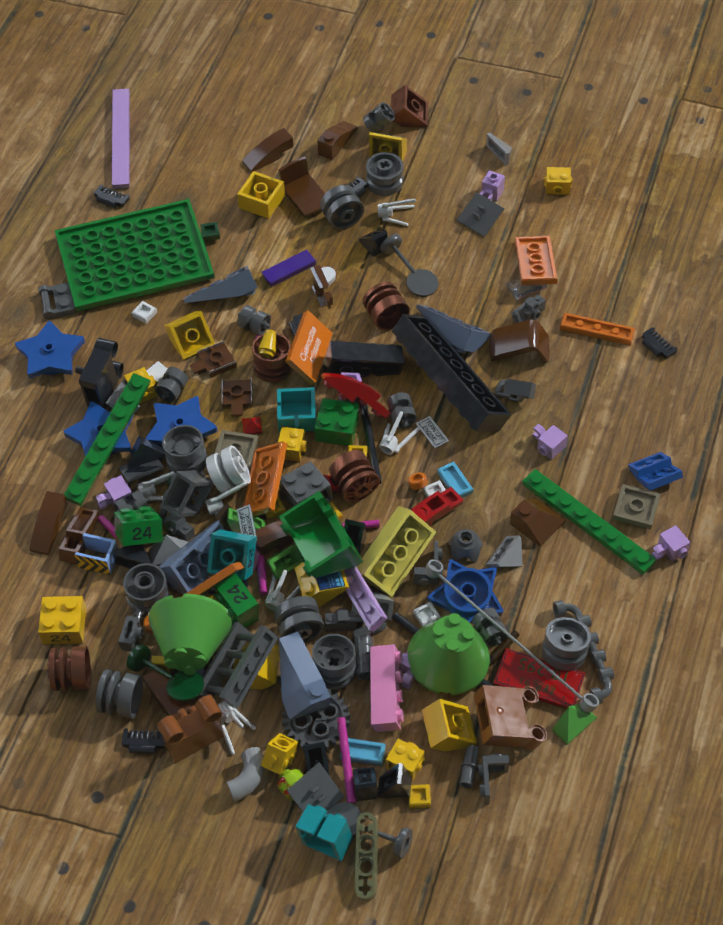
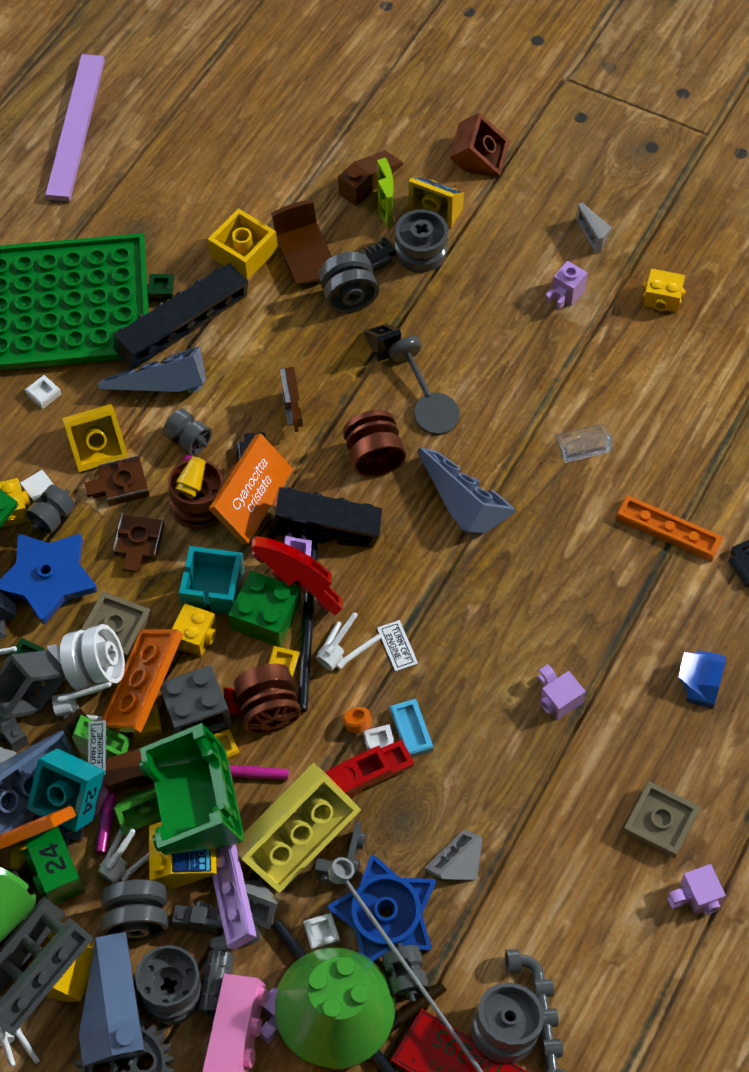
camera: 10 degrees right, 5 degrees up
black piece [94,185,130,208] -> none
dark grey wheel [162,425,207,473] -> none
reddish brown slope [242,128,294,173] -> none
red slope [242,416,262,434] -> none
dark purple tile [262,250,316,287] -> none
white tile [321,267,336,287] -> none
black slope [344,519,366,555] -> none
dark grey wheel [363,102,395,133] -> none
white plant [378,199,416,227] -> none
dark grey wheel [387,393,417,428] -> none
black brick [392,314,511,432] -> none
dark grey piece [448,529,483,563] -> none
dark grey piece [457,192,504,237] -> none
reddish brown piece [489,320,550,363] -> none
dark grey piece [494,379,536,402] -> none
reddish brown slope [510,498,566,547] -> none
dark grey piece [511,294,546,323] -> none
orange tile [515,236,558,285] -> none
green plate [522,469,656,575] -> none
blue slope [628,452,683,490] -> none
none -> black brick [113,263,249,369]
none -> lime slope [377,157,394,228]
none -> blue slope [678,650,726,708]

